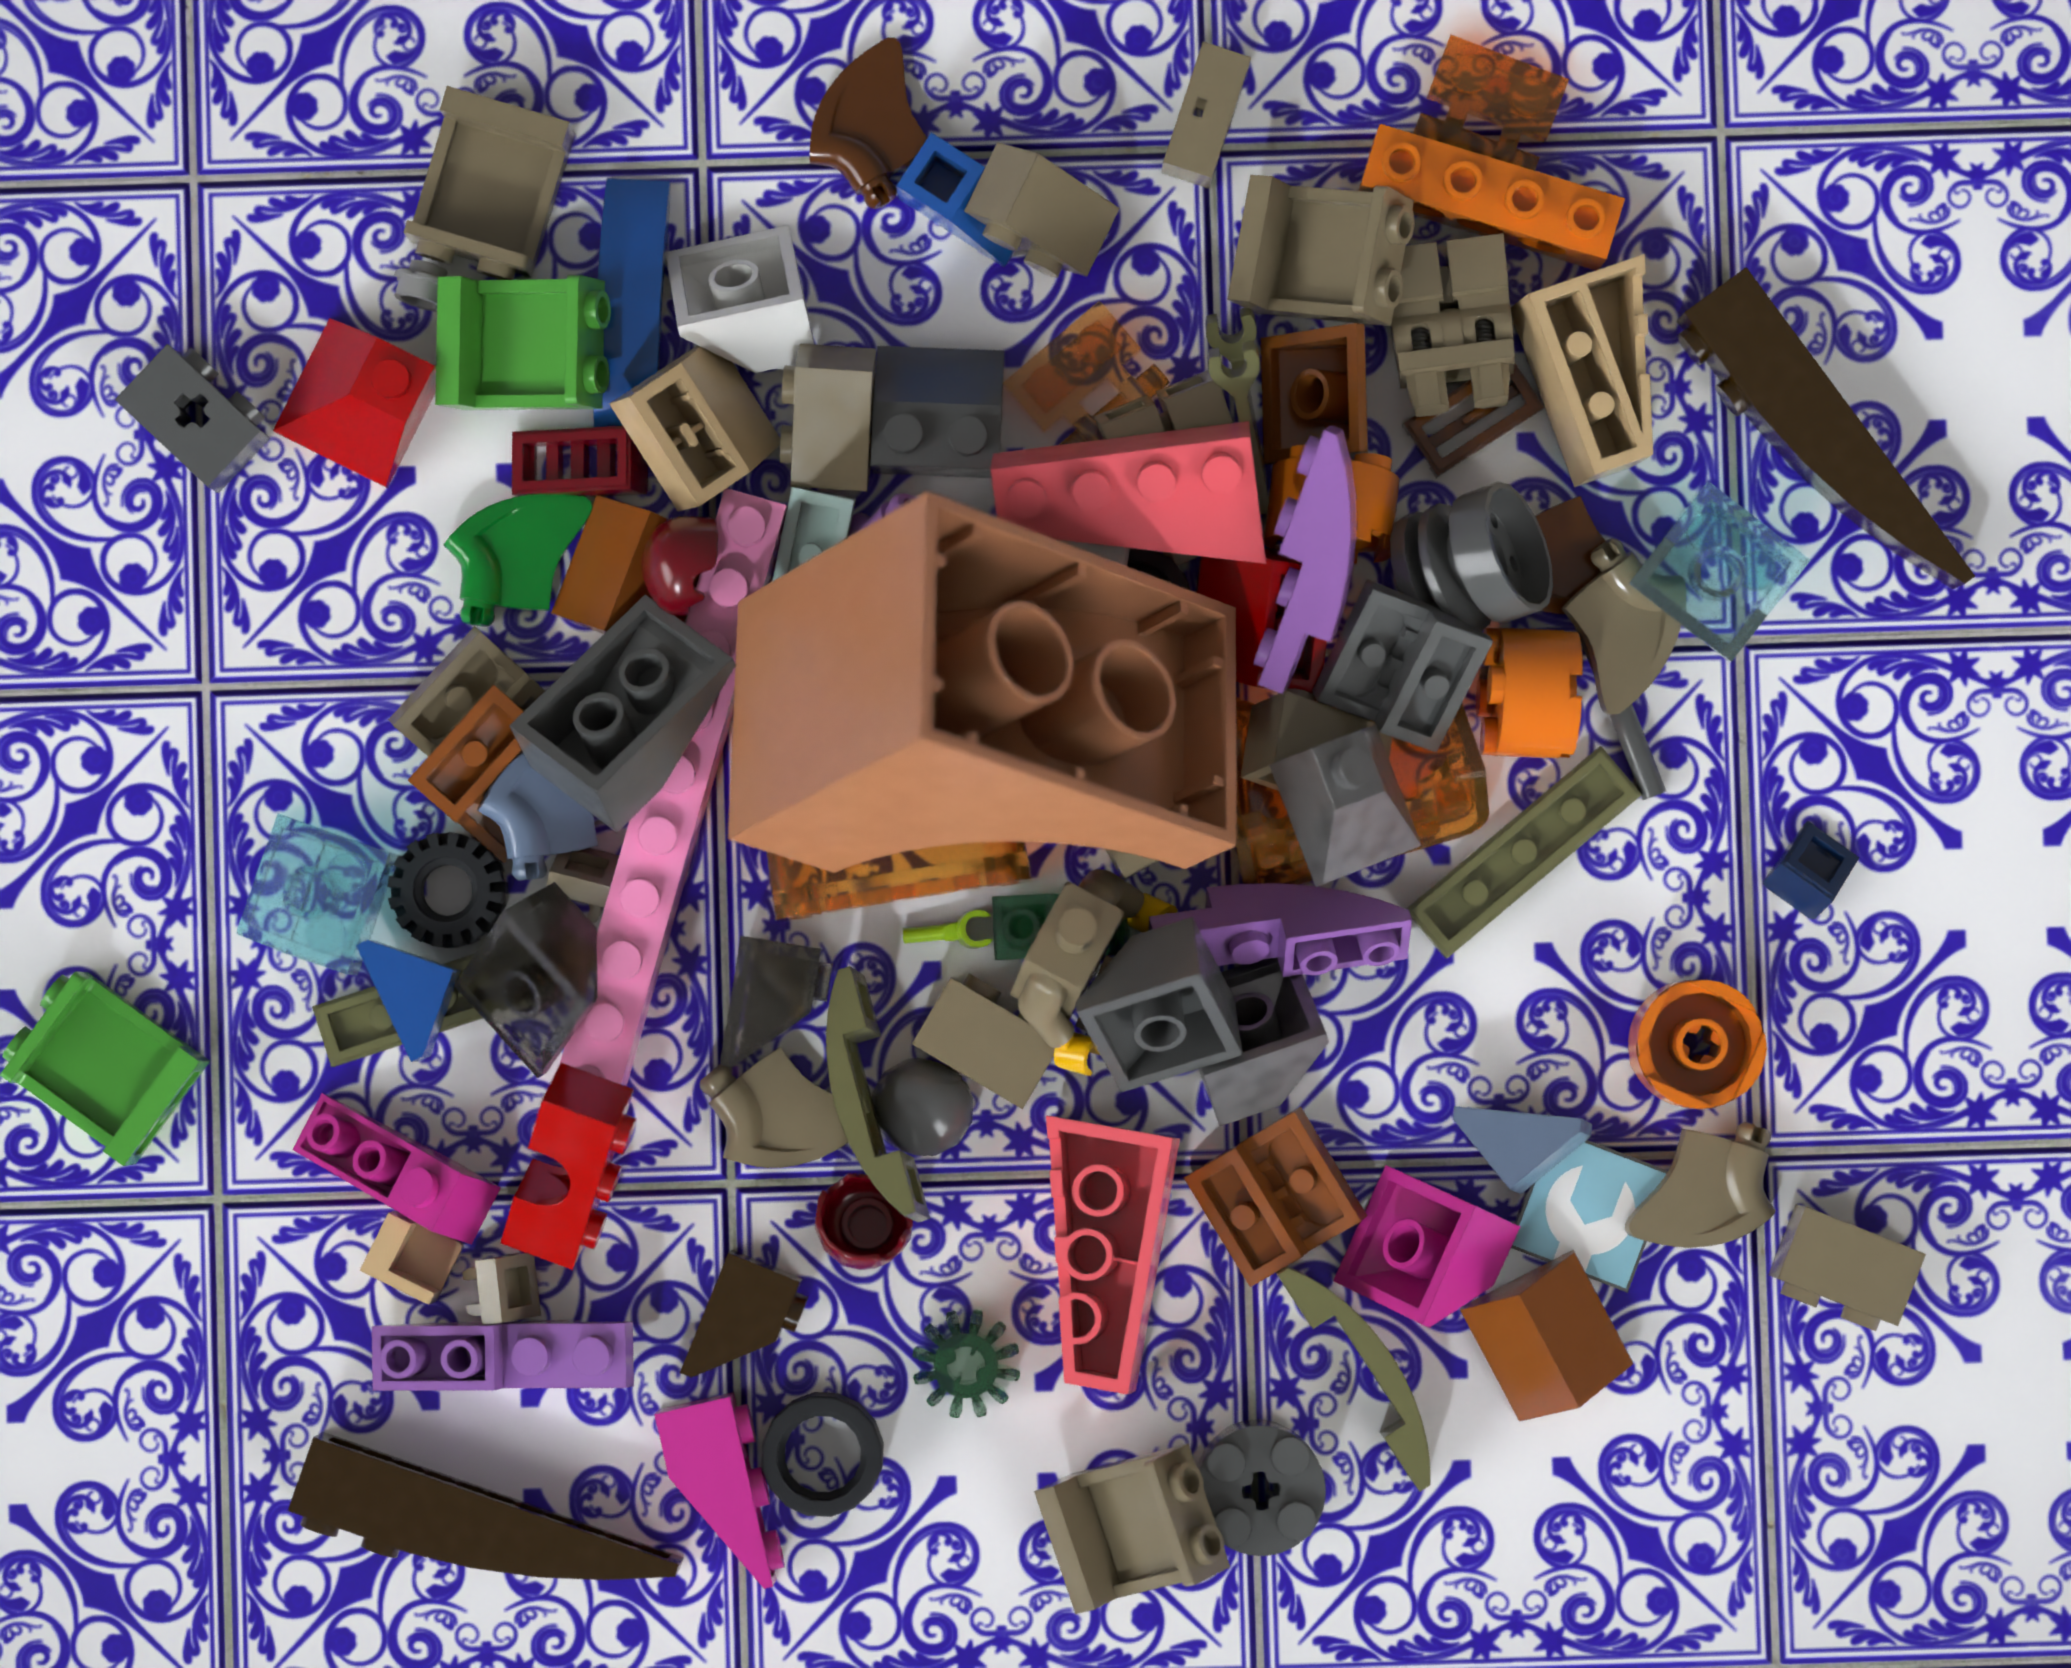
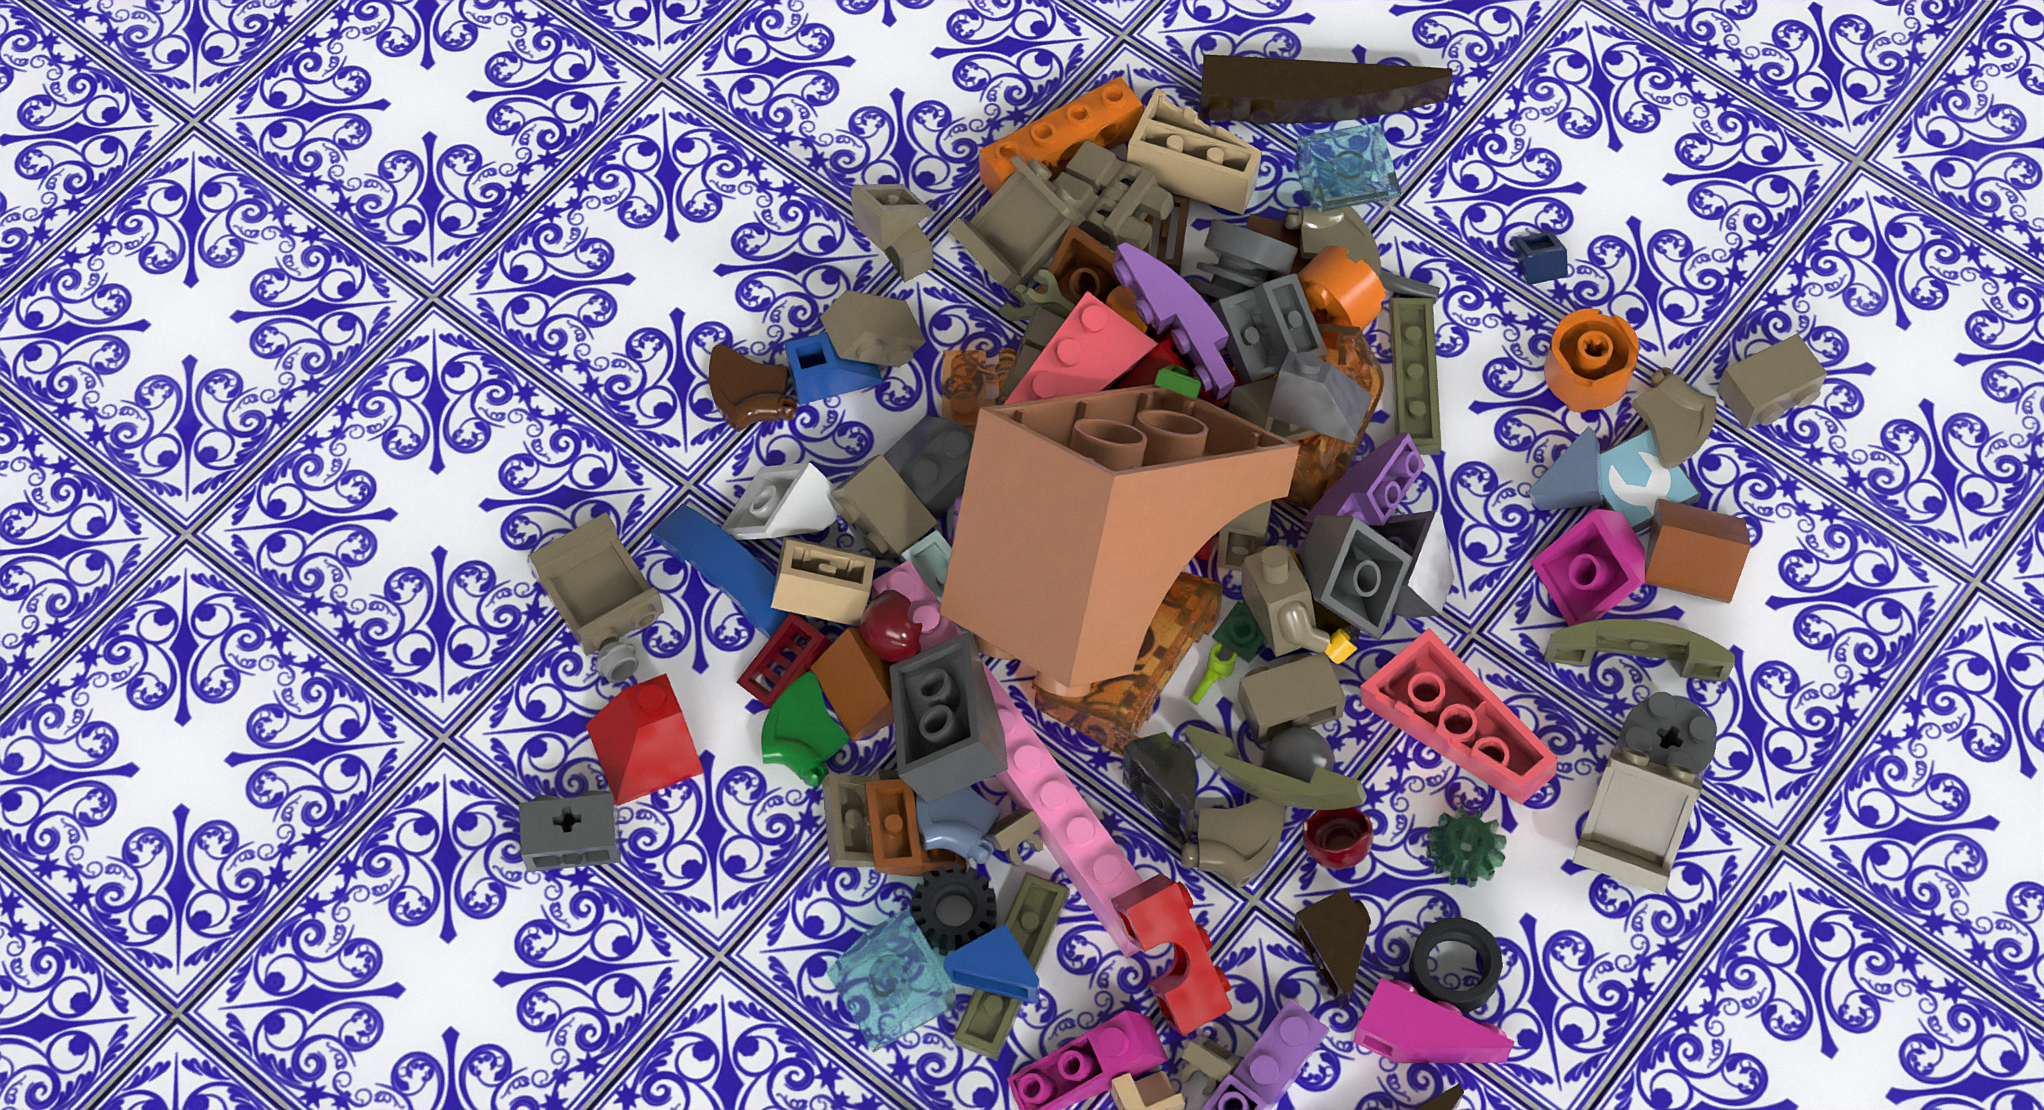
camera: 50 degrees left, 25 degrees down
bright green panel [435,275,611,410] -> none
clear smoke slope [454,882,597,1078] -> none
dark orange slope [1184,1106,1367,1287] -> none
clear orange plate [1413,35,1569,171] -> none
none -> dark tan slope [851,184,931,251]
none -> bright green tile [1155,363,1202,399]

